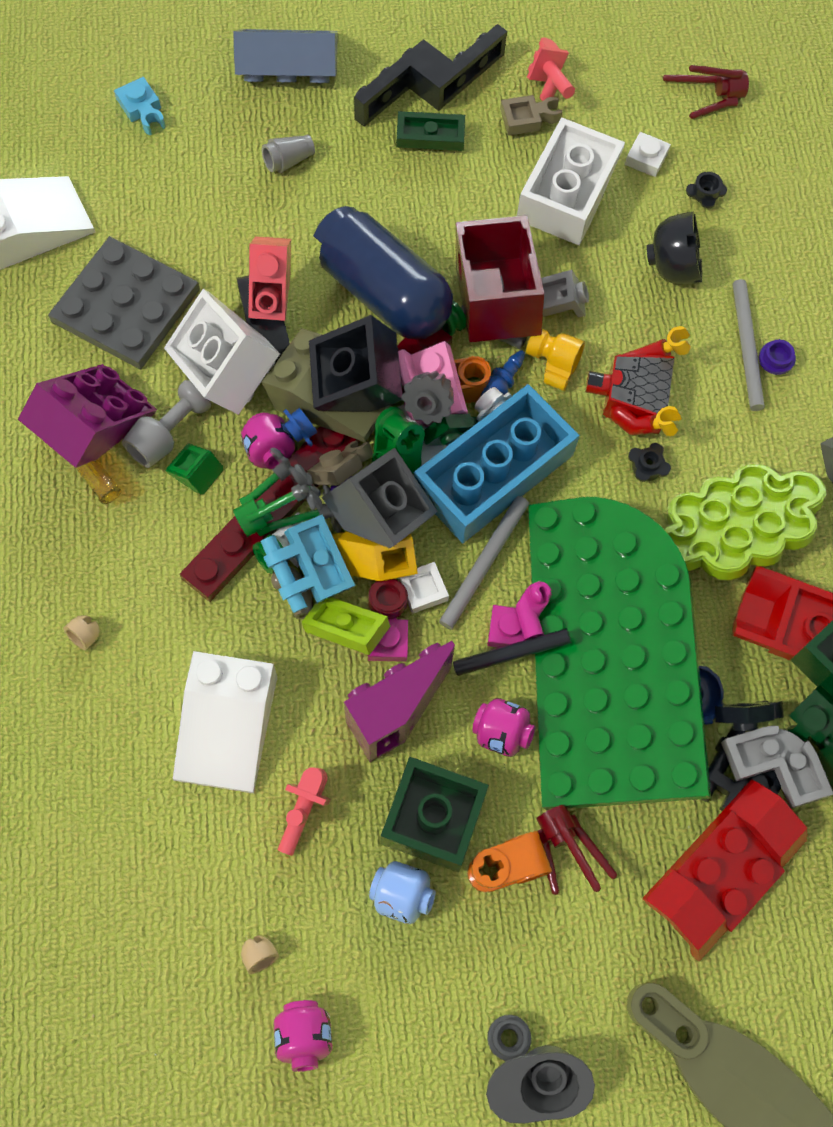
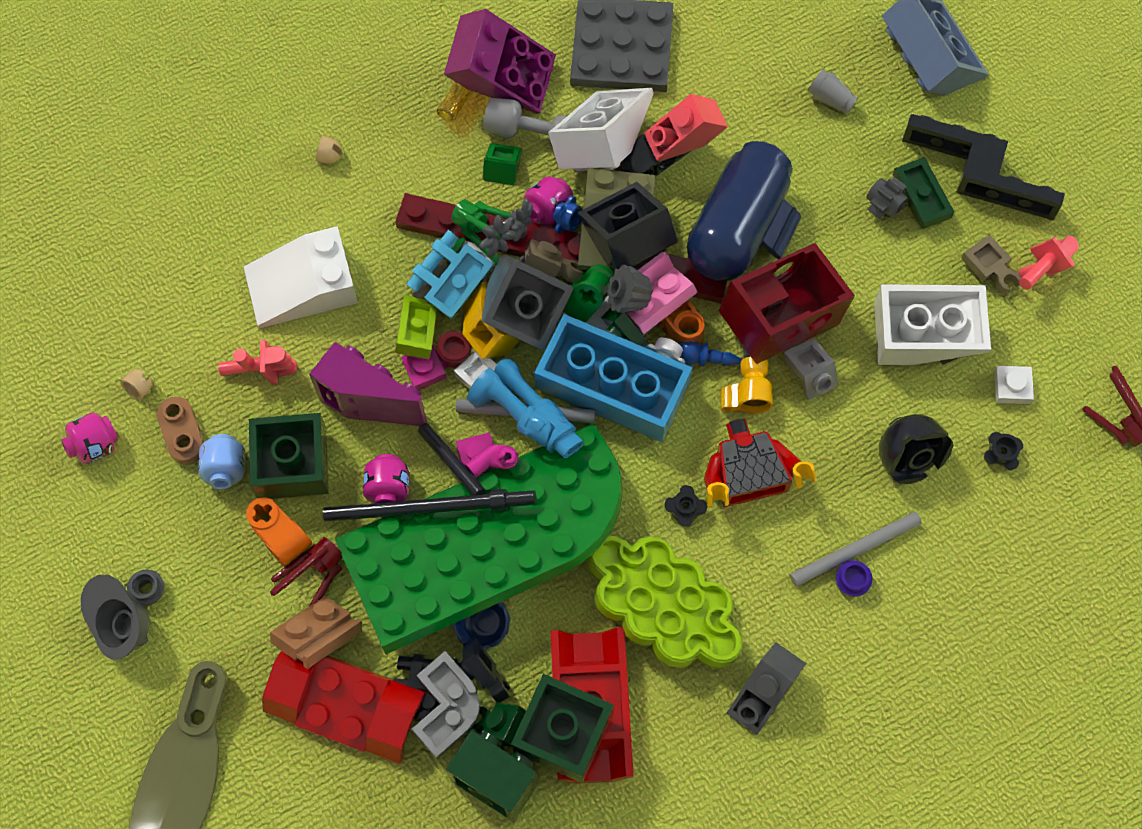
camera: 70 degrees right, 0 degrees up
none -> medium nougat plate [157,397,204,465]
none -> medium nougat plate [270,596,362,669]
none -> black bar [323,489,537,522]
none -> dark azure piece [467,359,584,458]
none -> dark grey gear [866,177,909,219]

